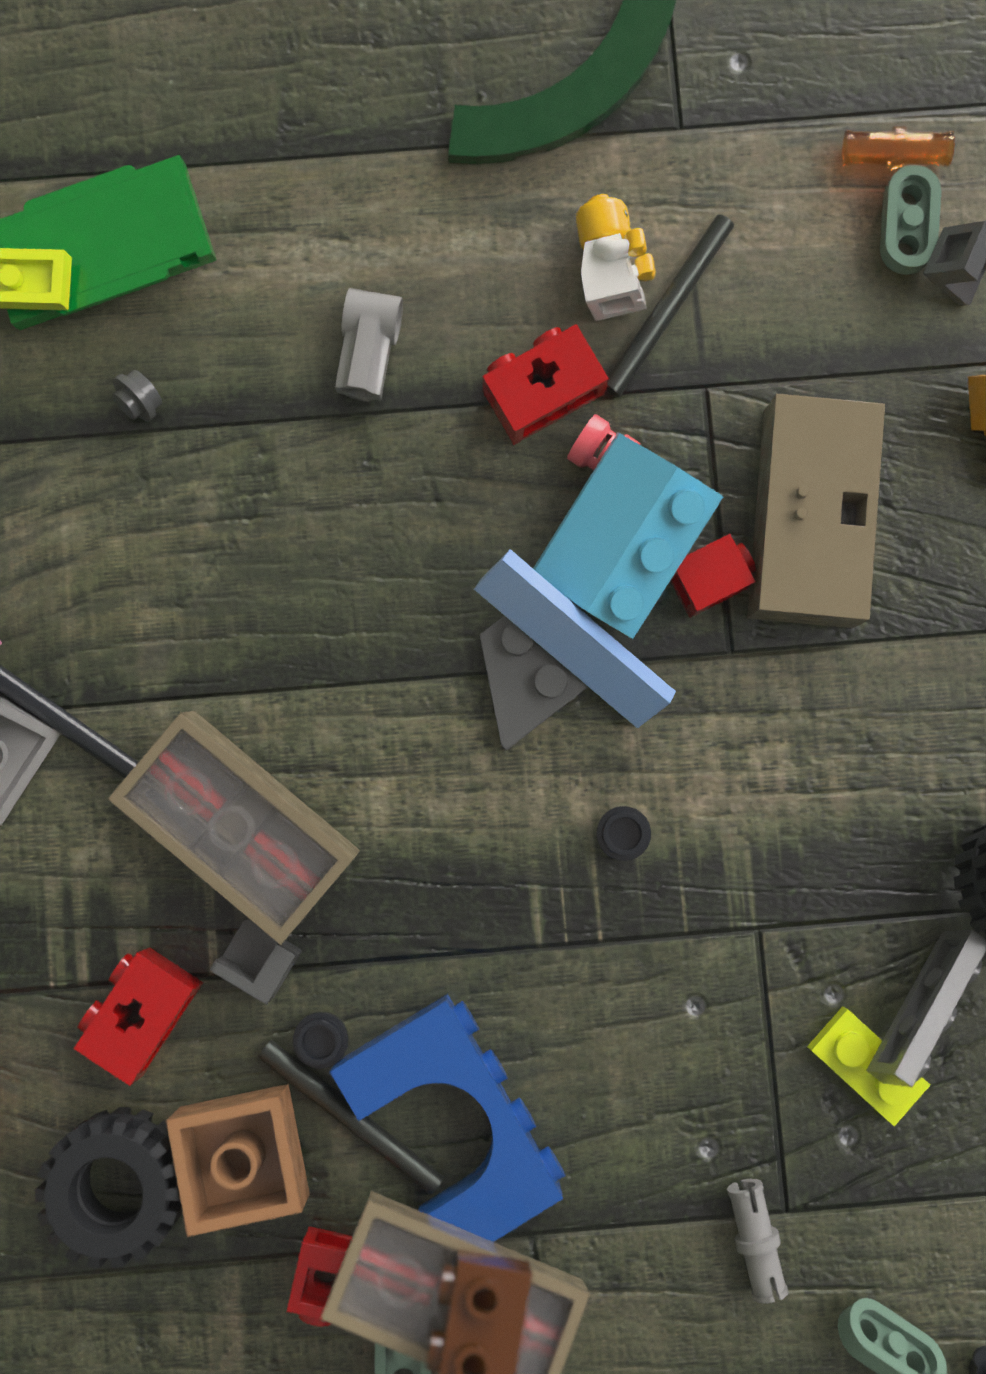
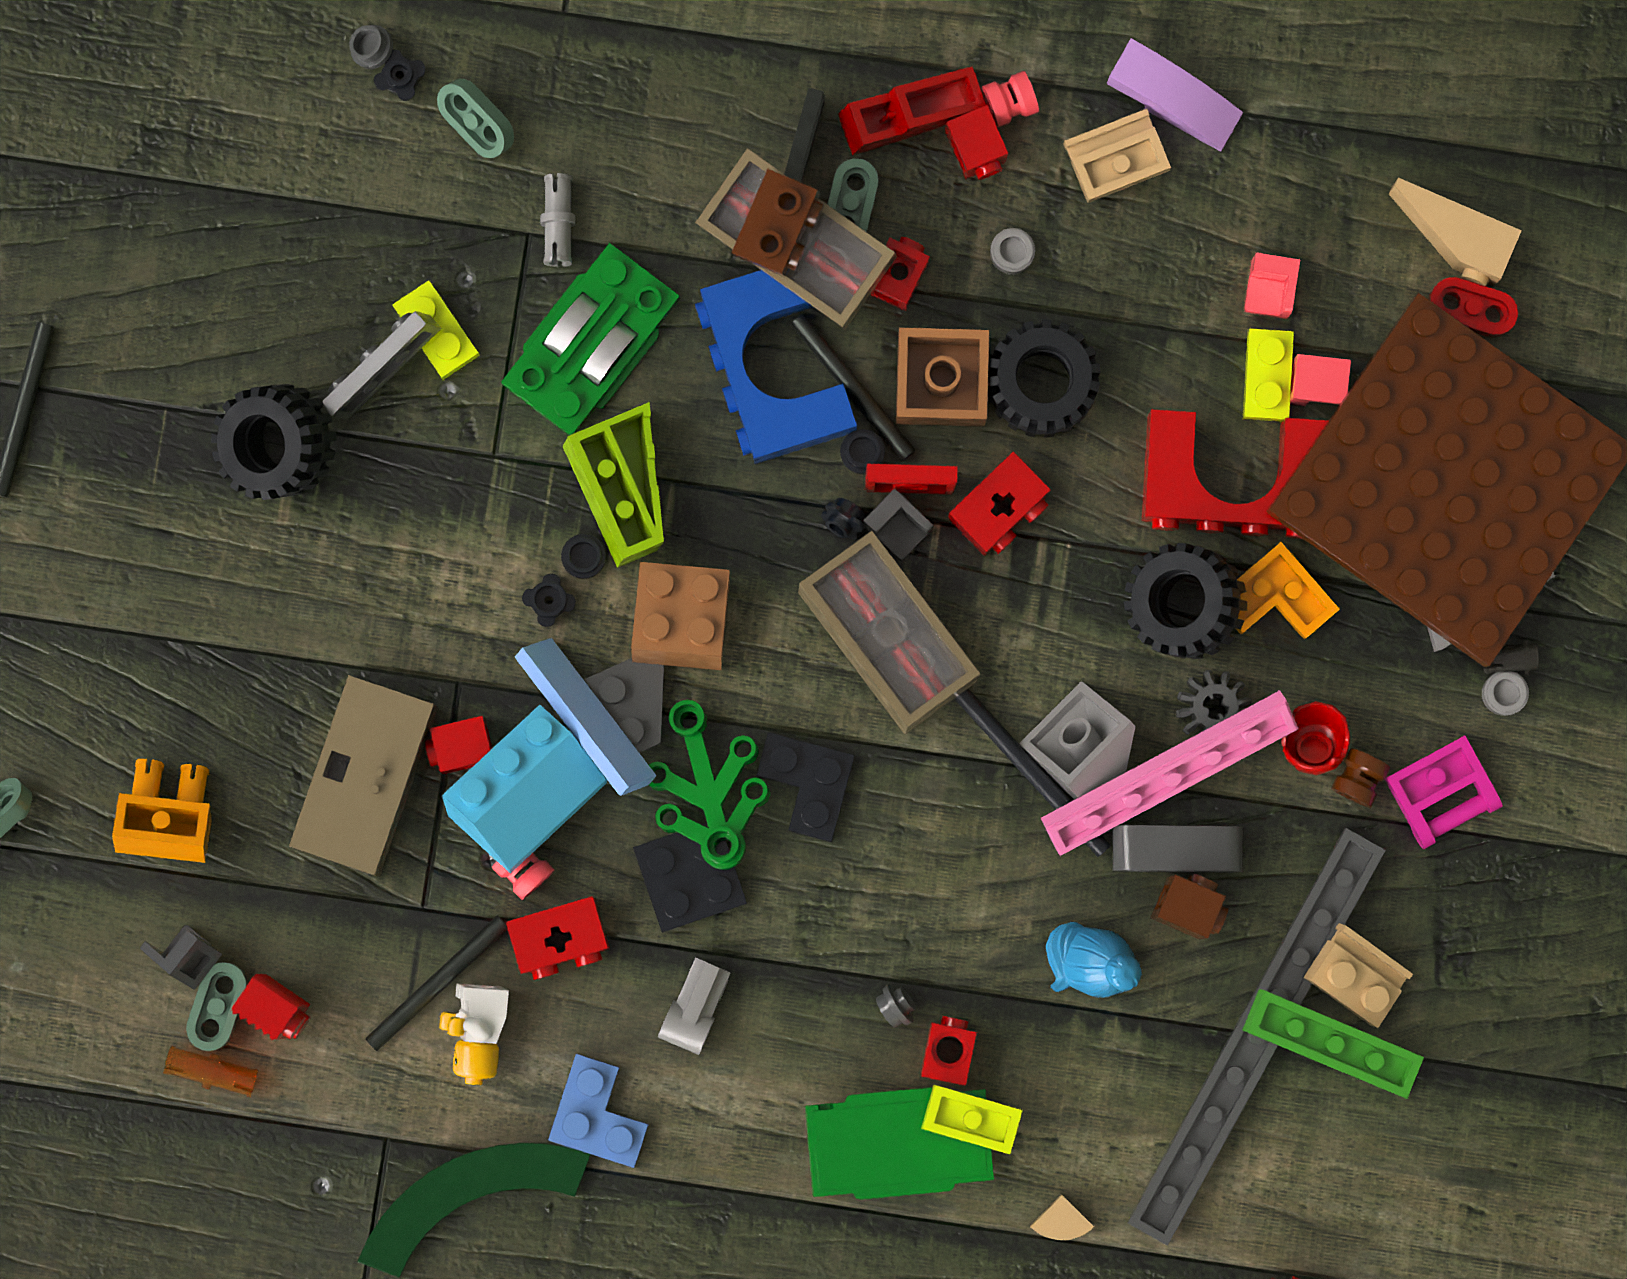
camera: 165 degrees left, 0 degrees up
none -> red brick [232,974,311,1040]
none -> green piece [501,243,680,436]
none -> black plate [522,574,576,627]
none -> medium blue plate [548,1054,649,1168]
none -> lime wedge [563,402,664,568]
none -> medium nougat brick [631,562,730,670]
none -> black plate [633,822,747,933]
none -> green plant [649,700,770,870]
none -> black plate [756,732,855,842]
none -> black plate [821,498,866,540]
none -> red tile [865,464,958,495]
none -> red brick [920,1016,977,1086]
none -> light grey tile [990,228,1035,275]

